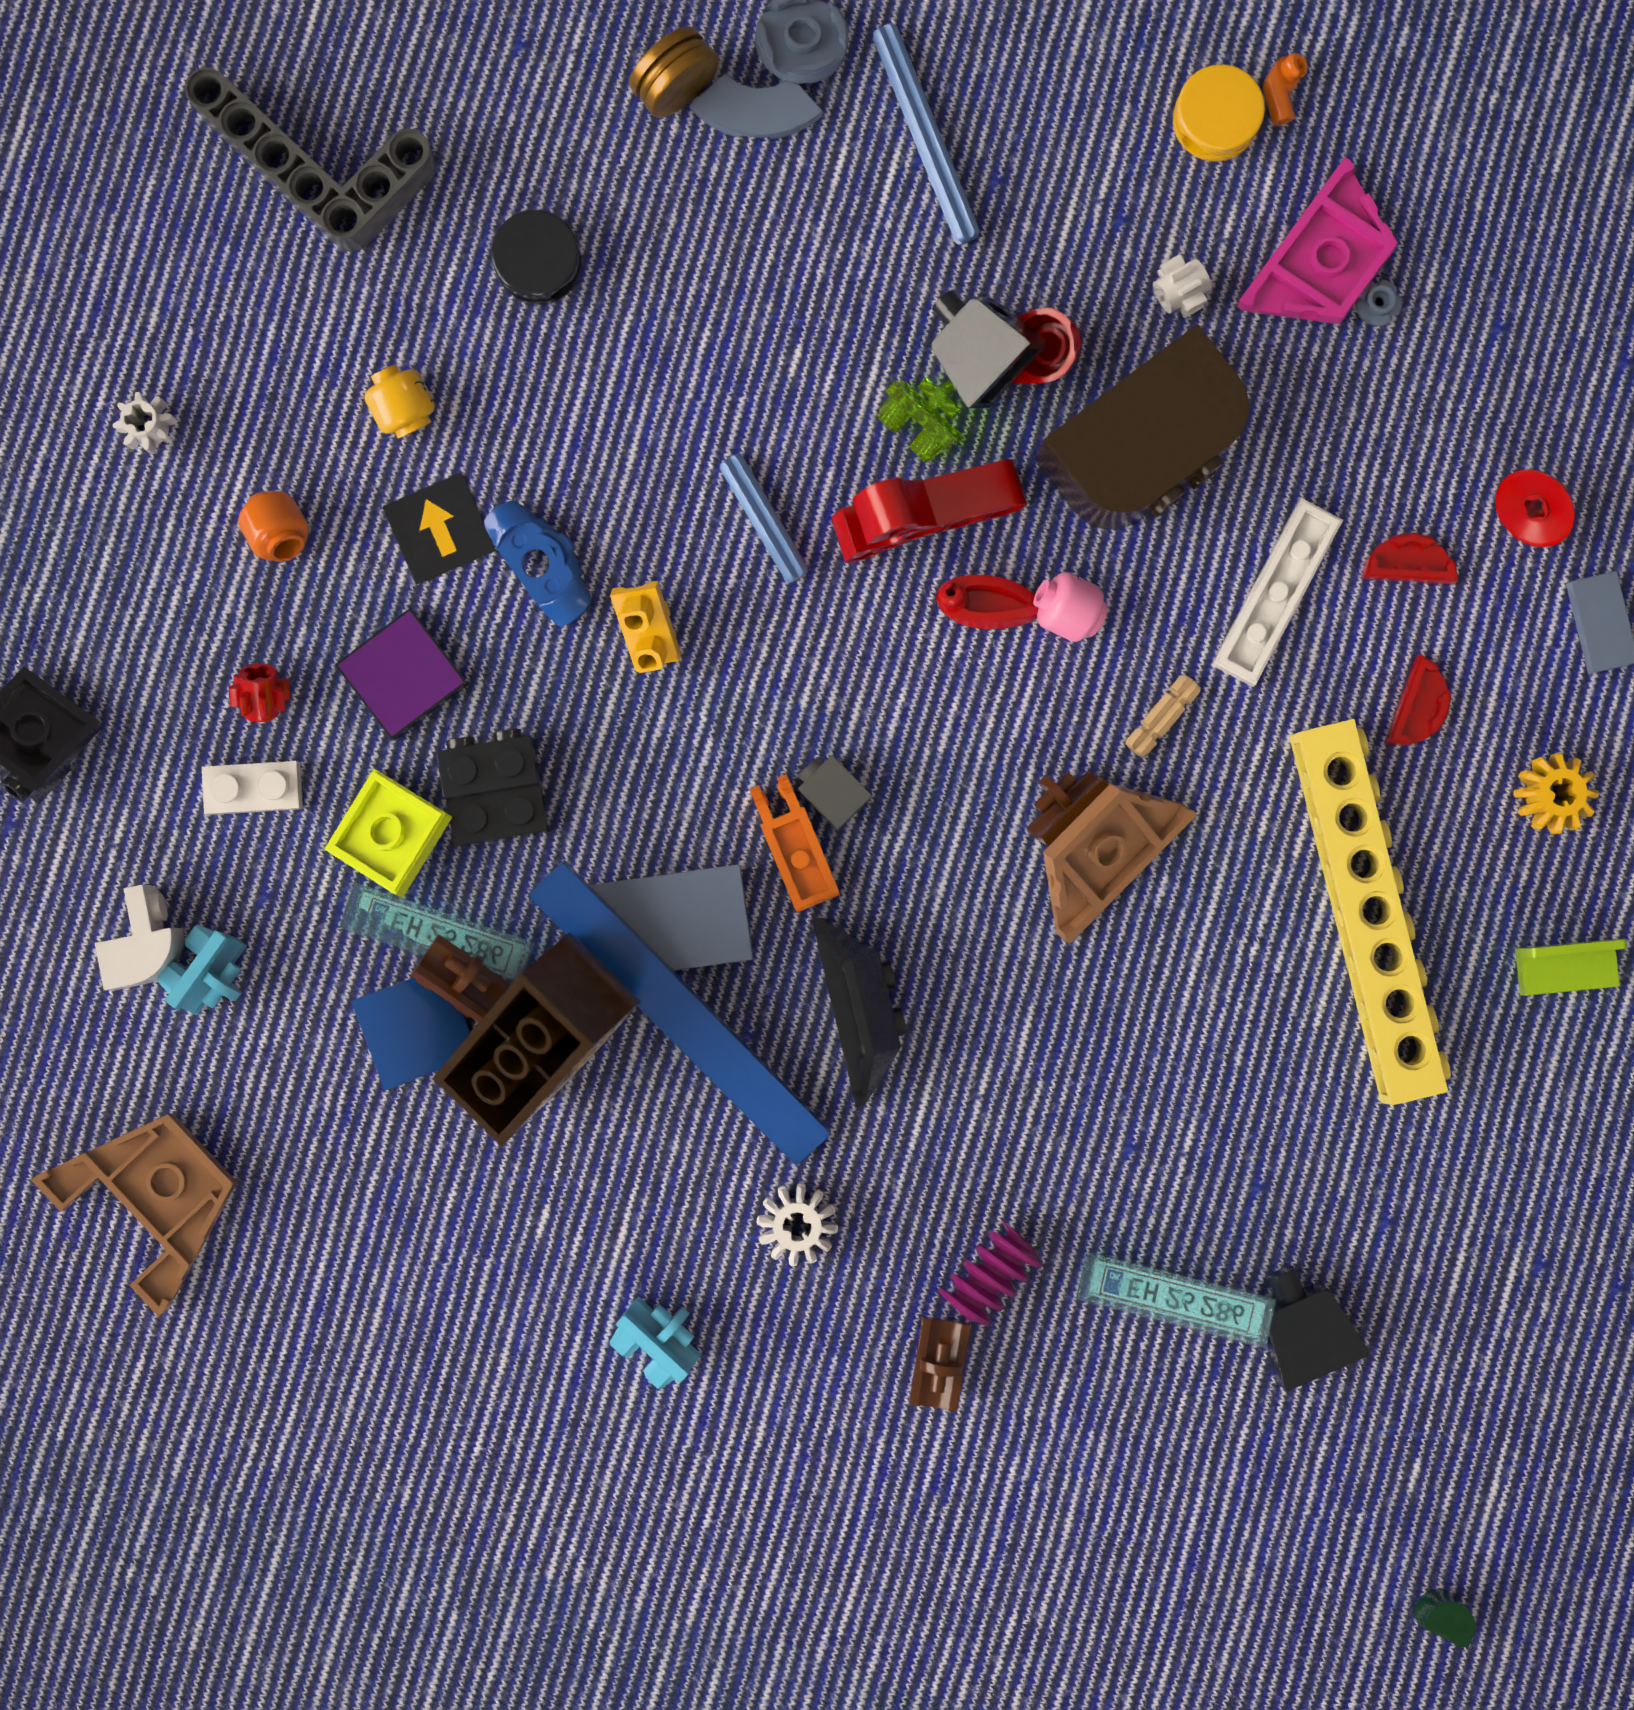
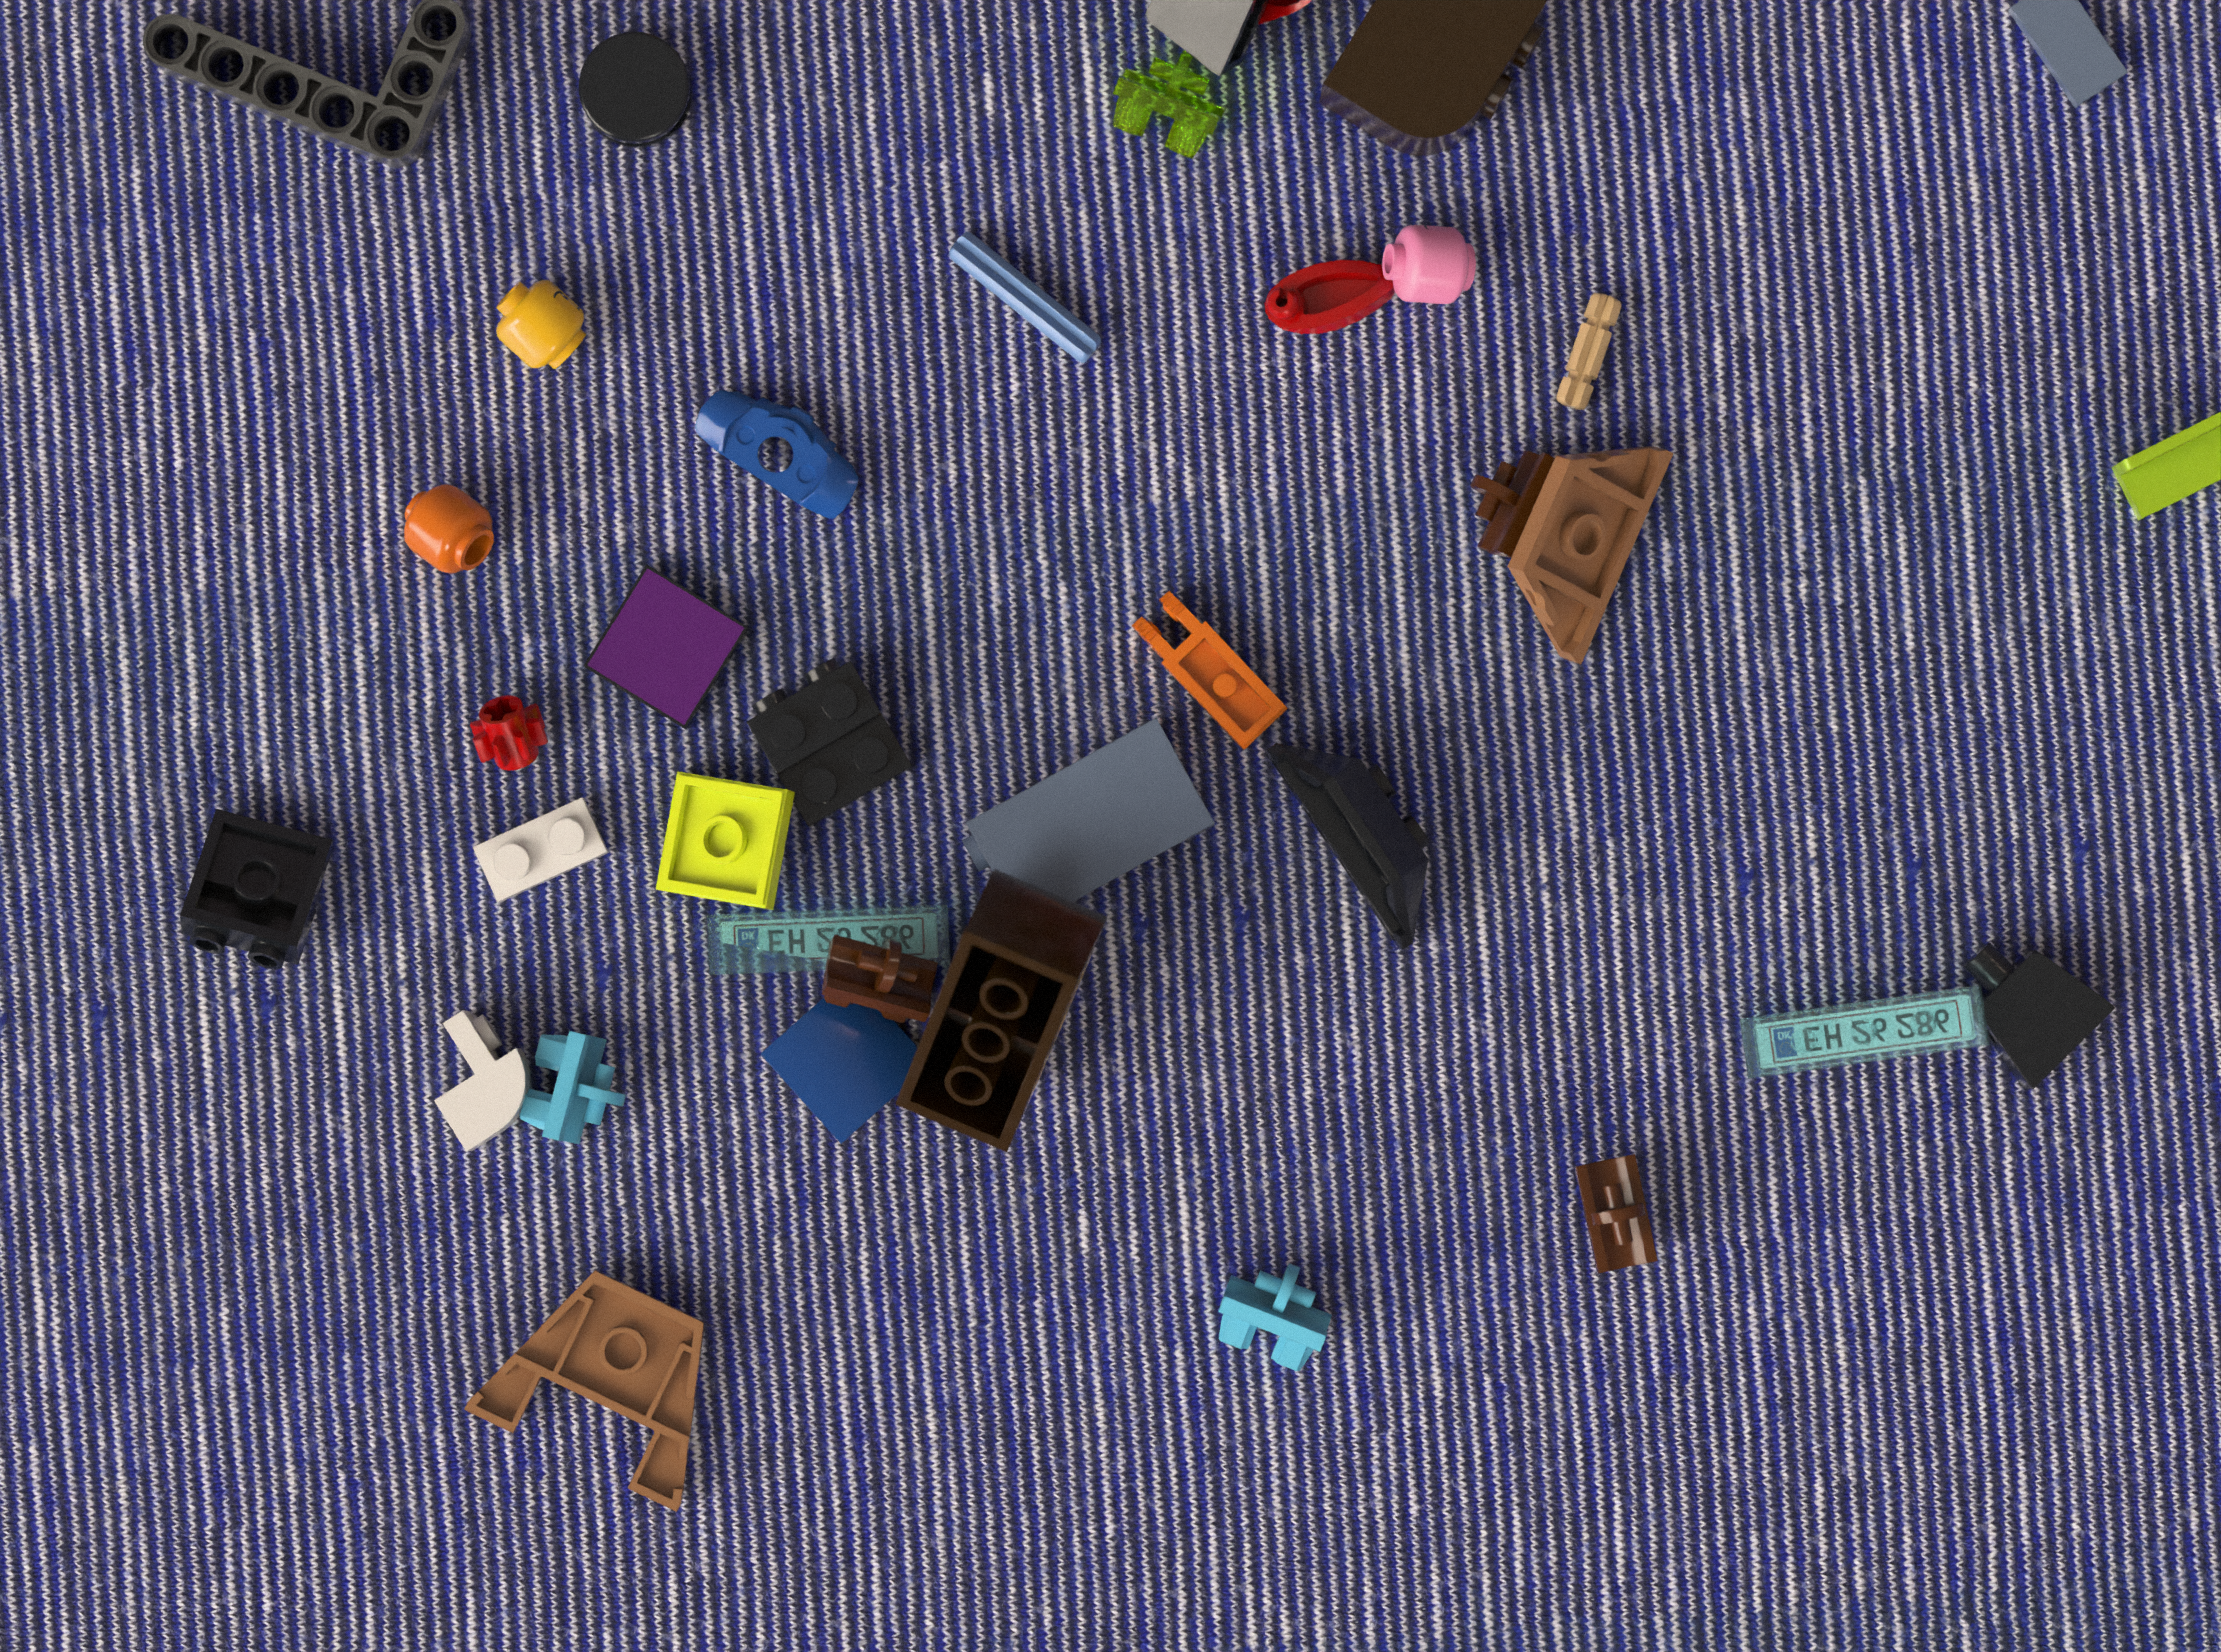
camera: 15 degrees left, 0 degrees up
white gear [113,392,177,454] -> none
black sticker [383,473,495,585] -> none
blue tile [528,860,831,1166] -> none
yellow hips [610,581,681,673] -> none
white gear [757,1183,838,1266] -> none
dark grey brick [798,755,872,832] -> none
red beam [831,459,1028,564] -> none
magenta piece [938,1219,1043,1326] -> none
white tile [1211,498,1343,687] -> none
light yellow brick [1289,719,1451,1106] -> none
red tile [1361,533,1458,584] -> none
red tile [1384,654,1451,746] -> none
yellow gear [1513,753,1600,834] -> none

